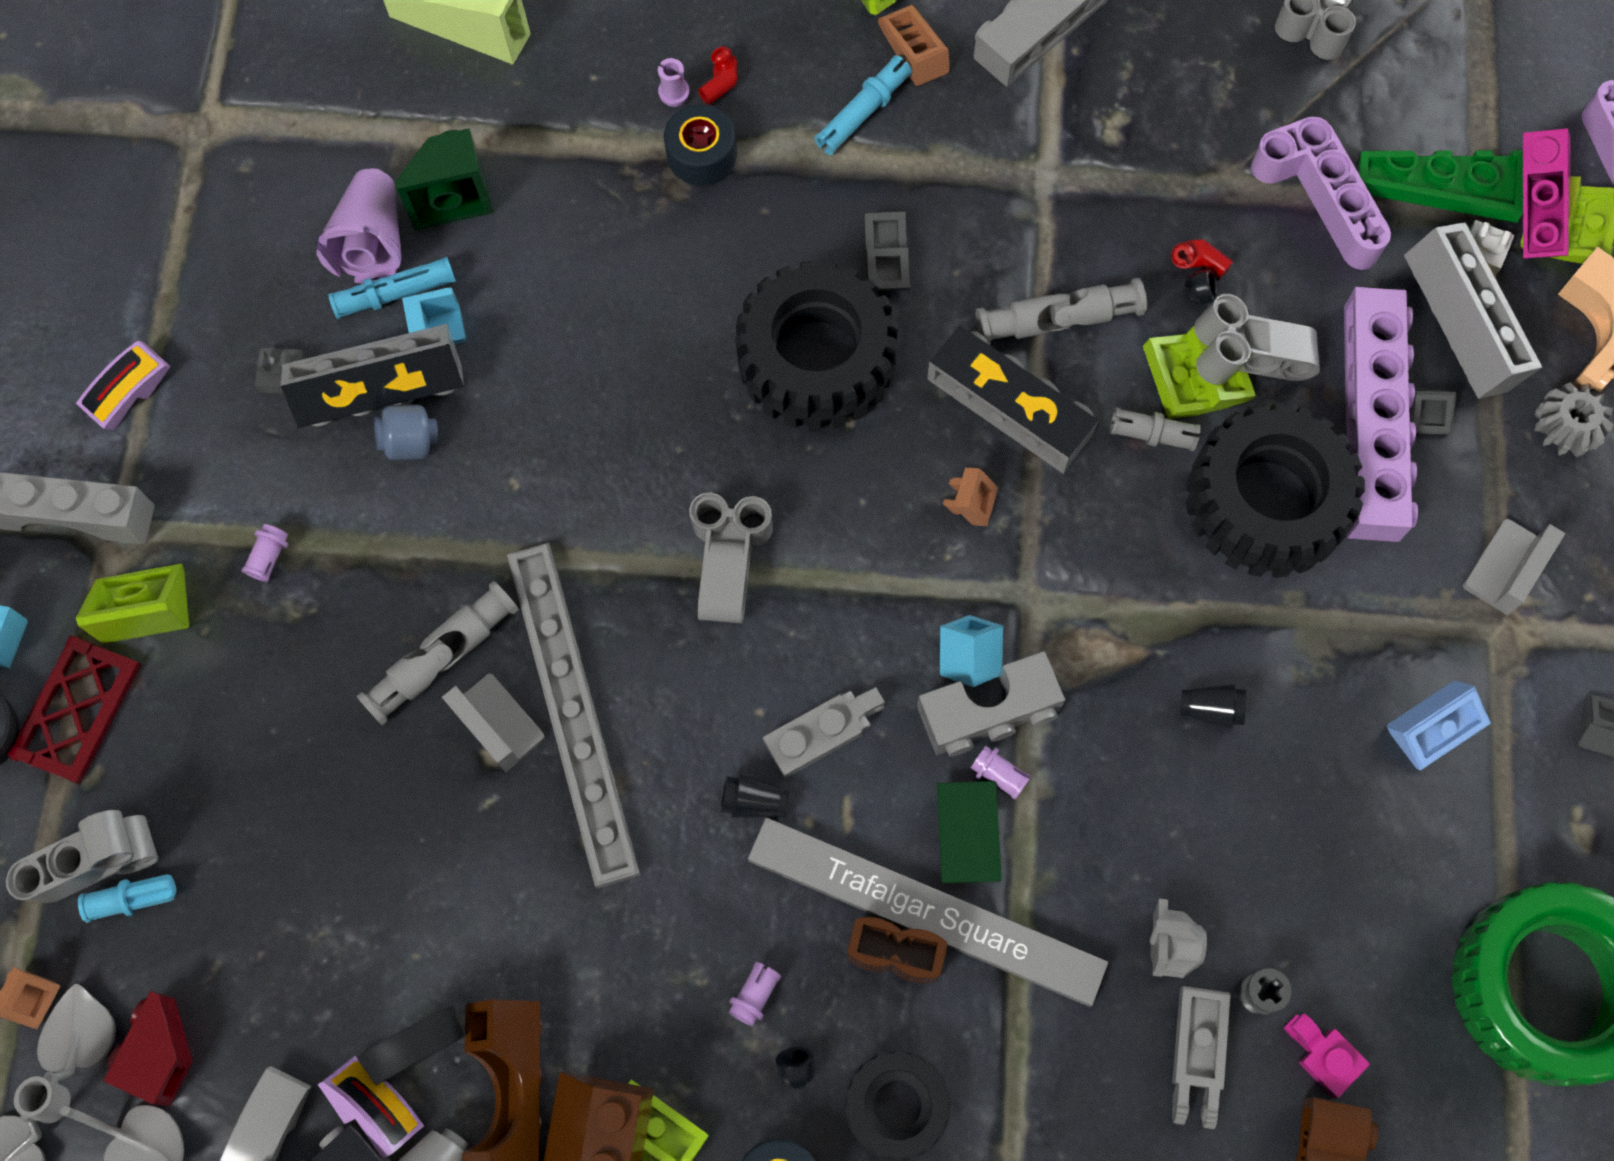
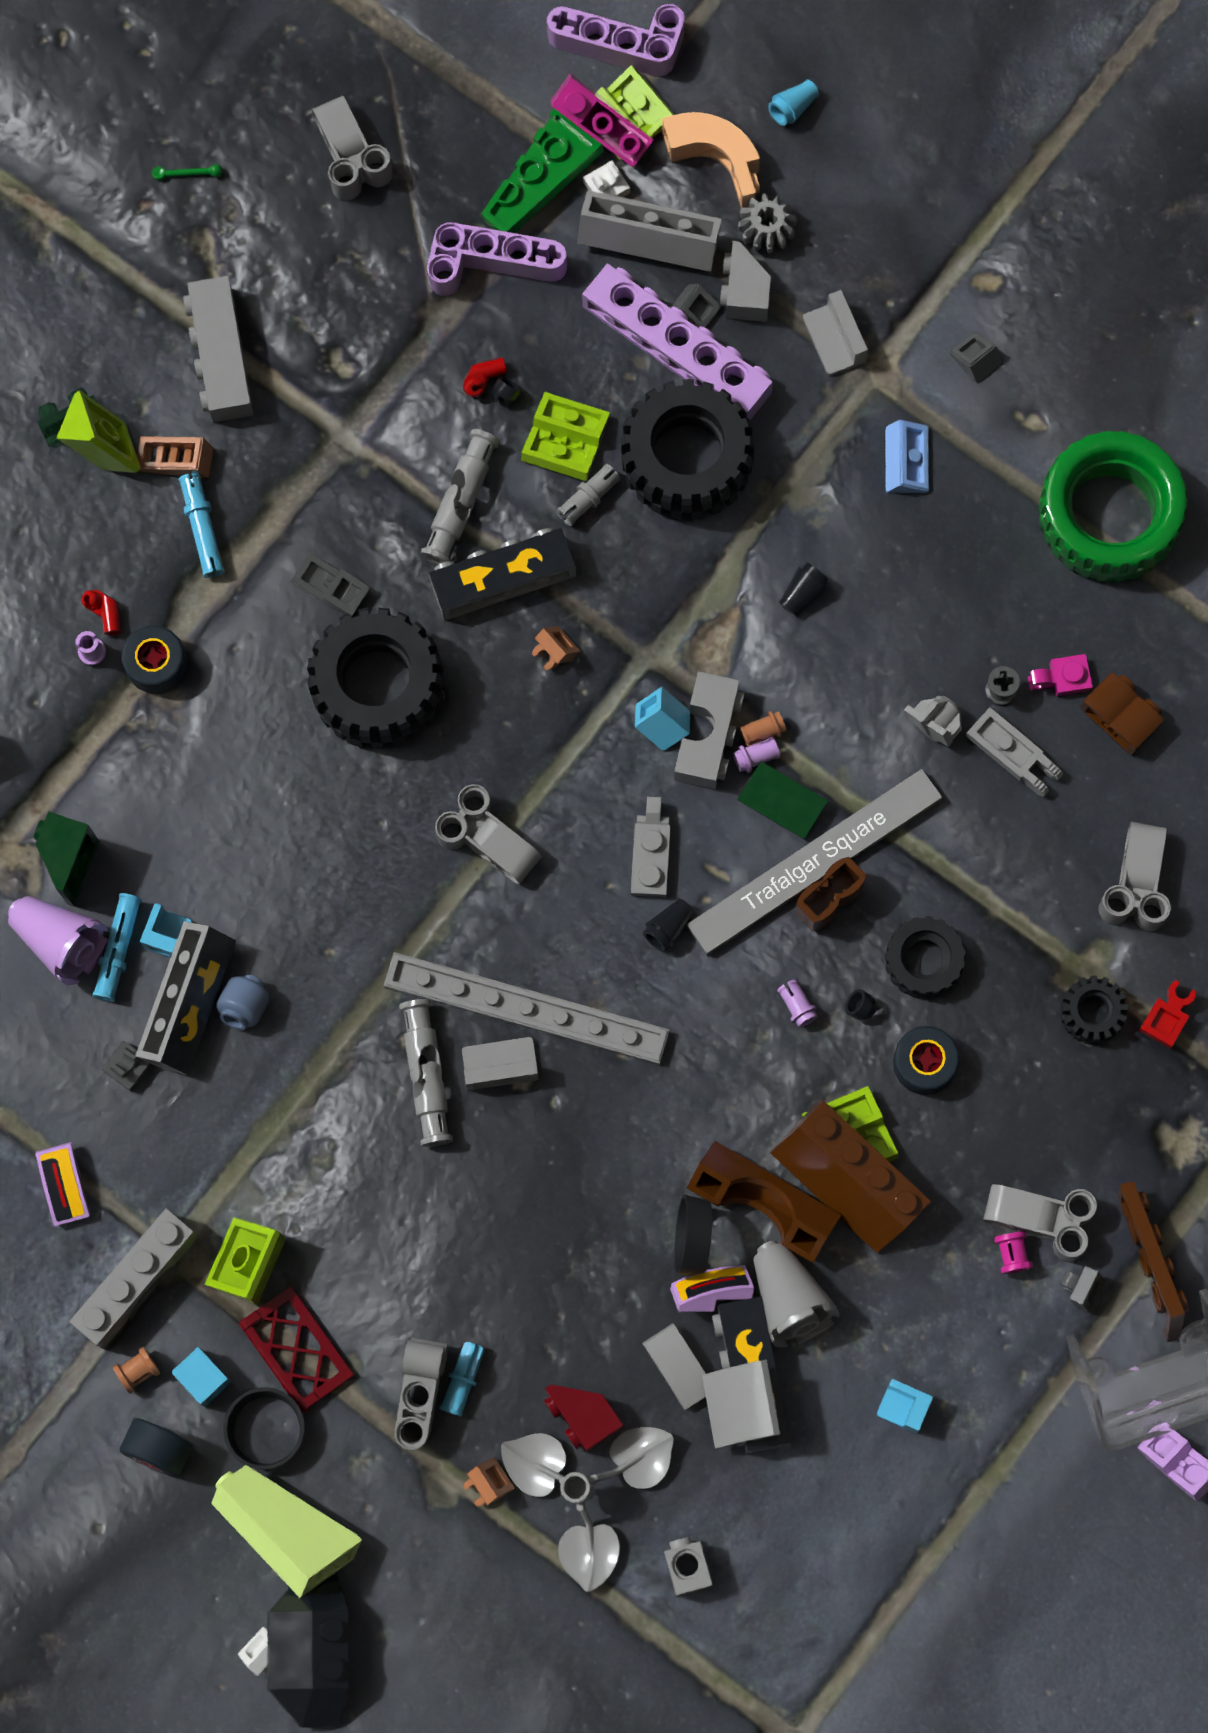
camera: 55 degrees left, 5 degrees up
lavender pin [241,524,289,582] -> none
light grey piece [1194,294,1320,385] -> none
none -> light grey slope [720,241,771,322]
none -> nougat pin [739,711,787,747]

